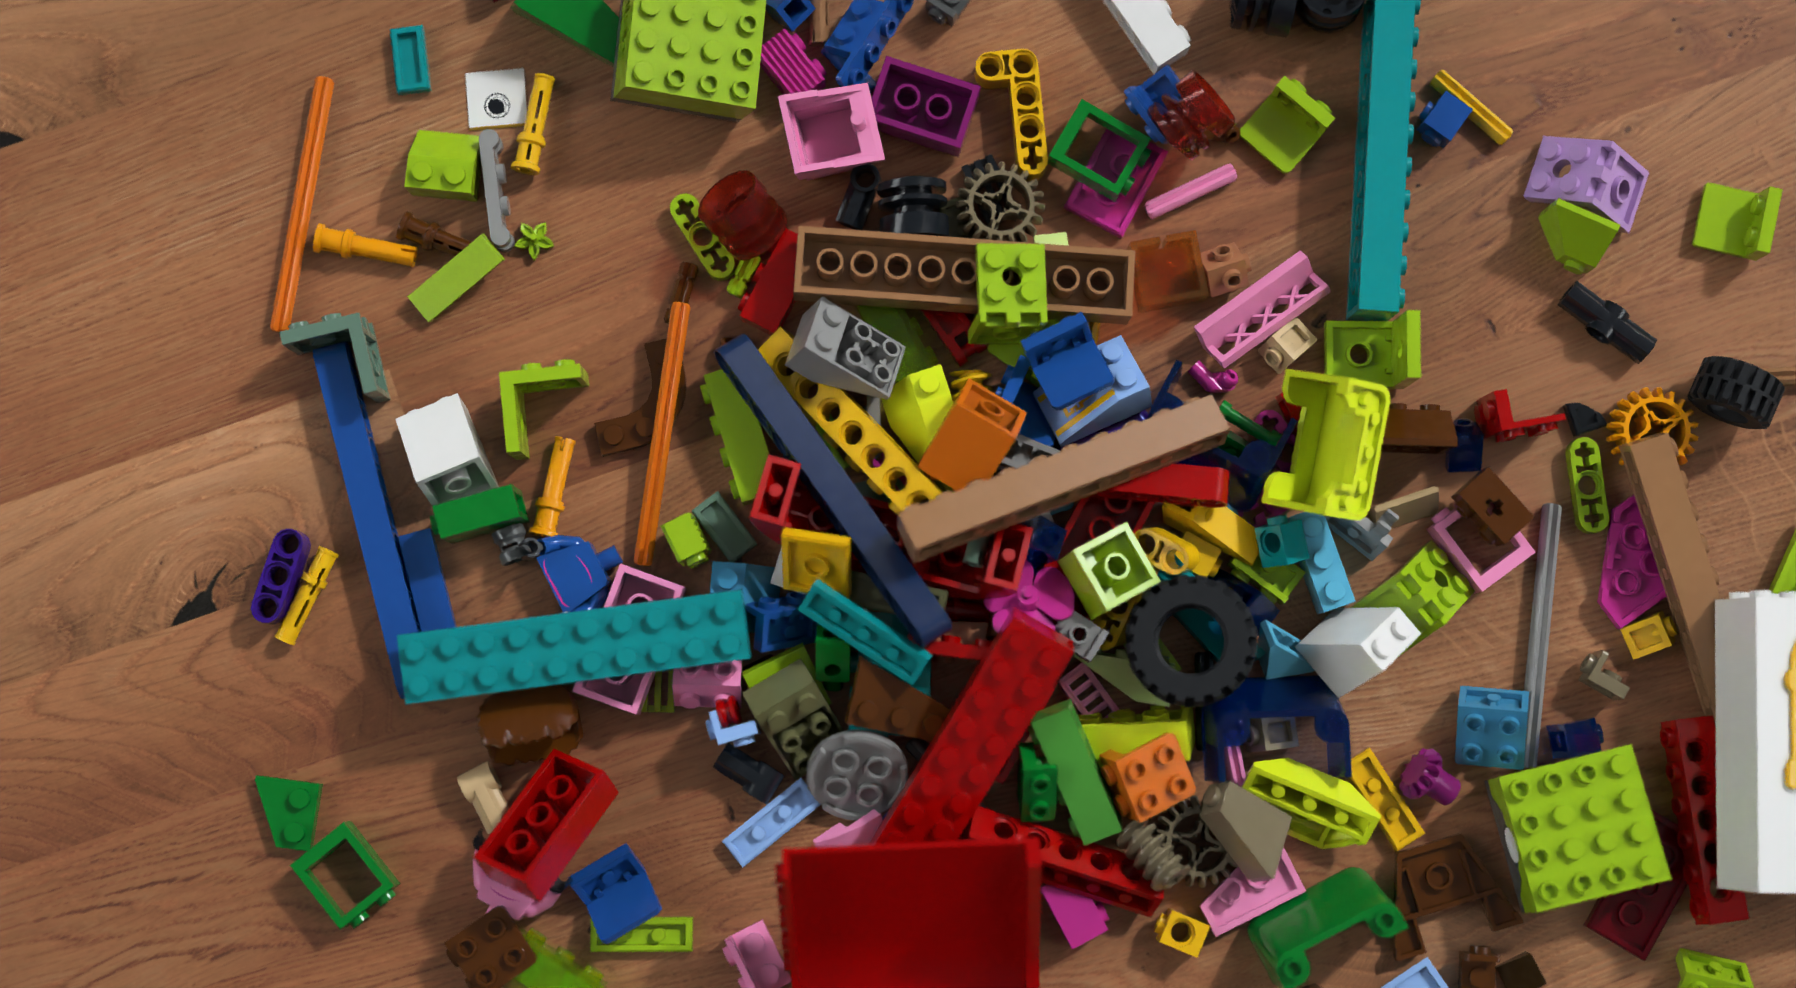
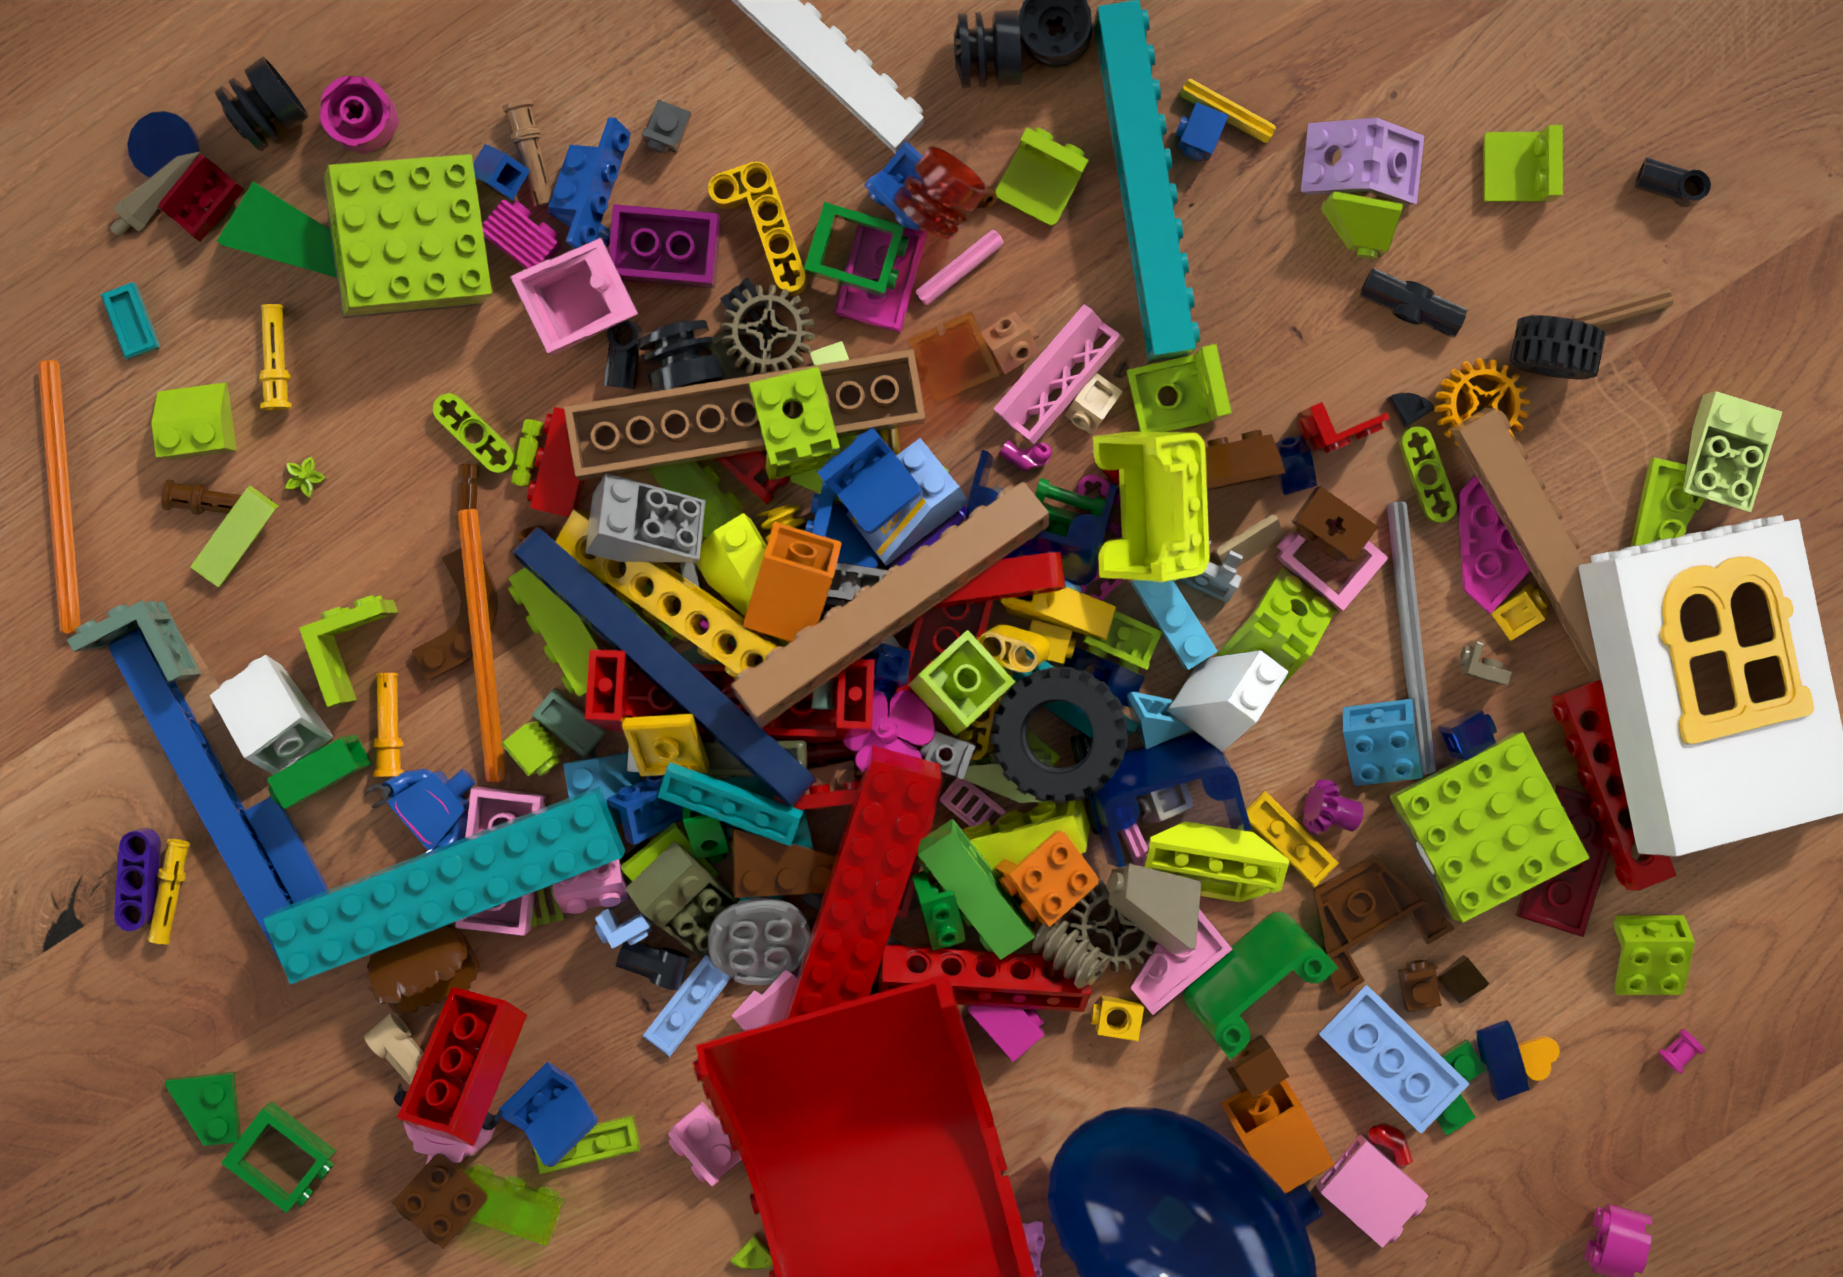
camera: 10 degrees left, 5 degrees up
light orange pin [313,223,418,267] -> none
white sticker [465,68,527,131] -> none
light grey plate [479,129,515,252] -> none
dark grey wheel [491,523,531,566] -> none
clear red wheel [698,170,788,260] -> none
red bush [716,695,742,729] -> none
teal brick [1254,515,1310,568] -> none

